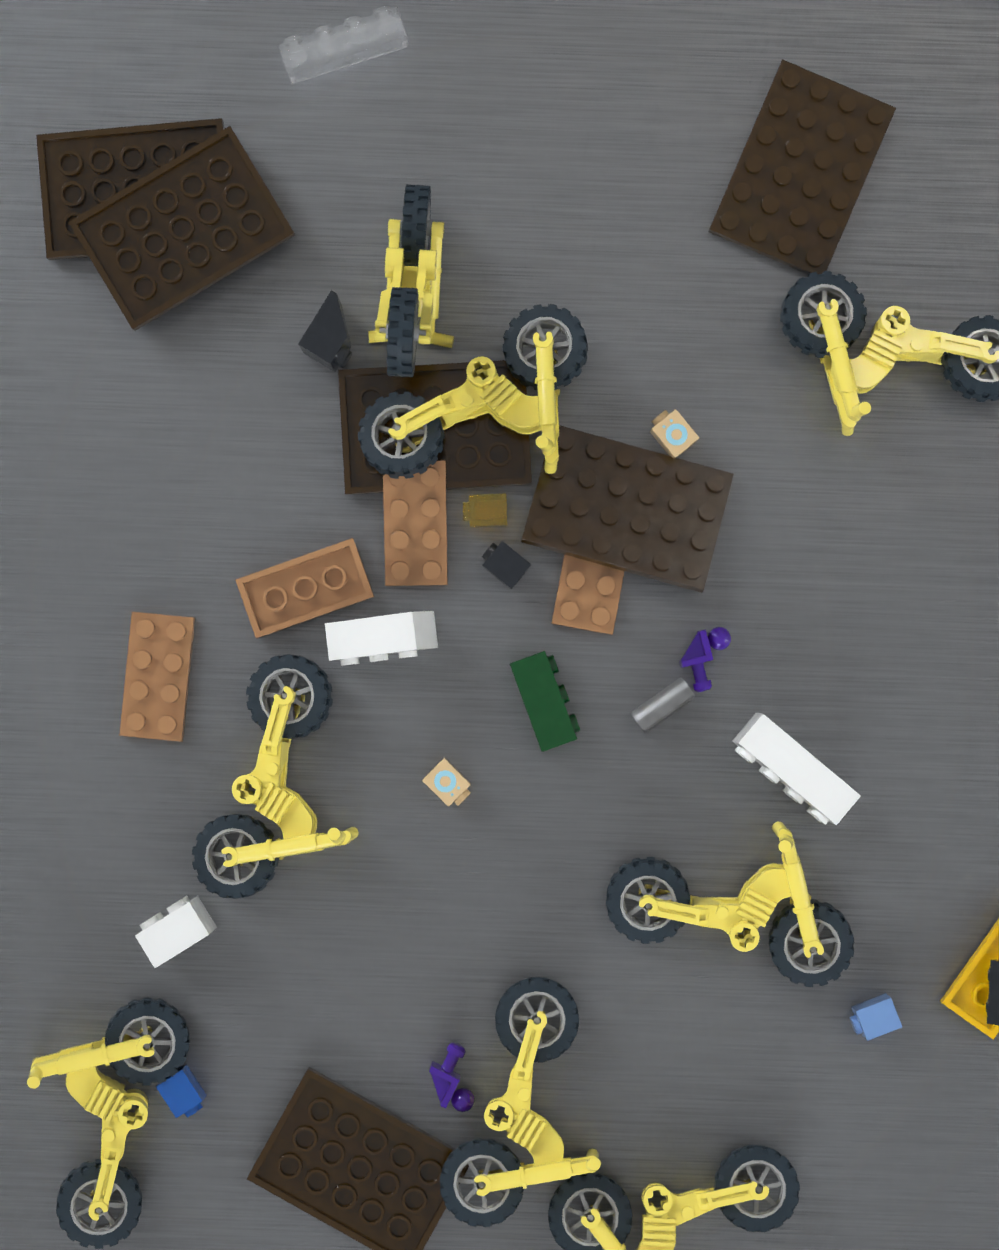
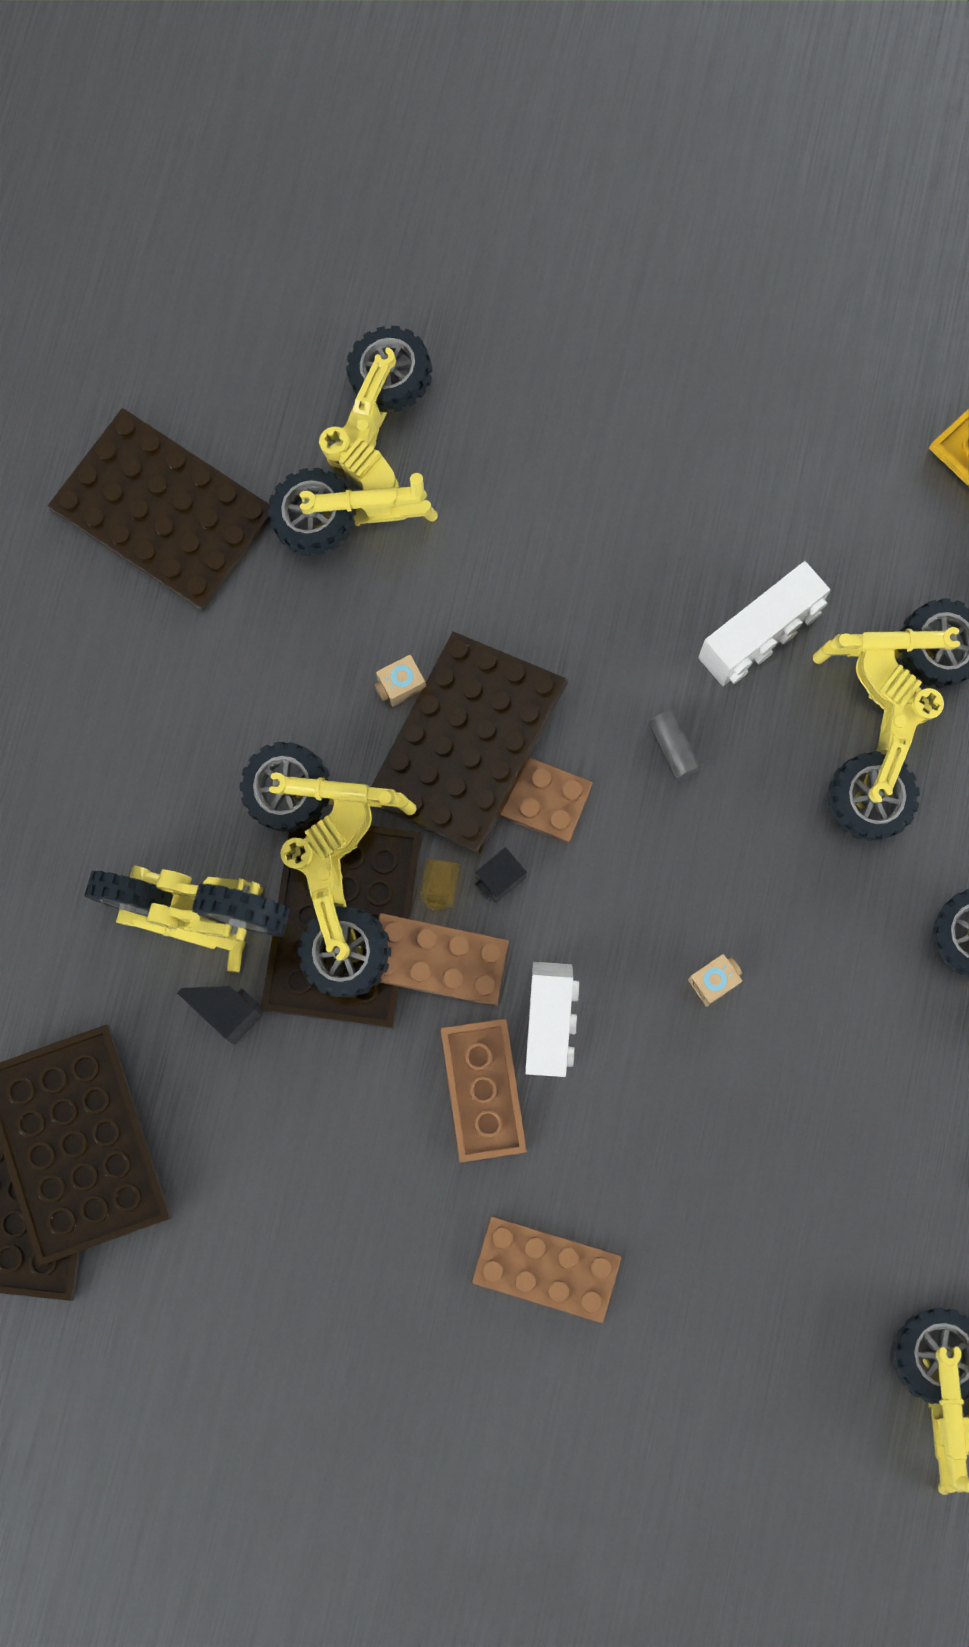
camera: 80 degrees left, 10 degrees down
white brick [135,896,217,968] -> none
piece [192,654,359,899] -> none
dark green brick [510,651,580,752] -> none
dark purple piece [679,627,731,692] -> none

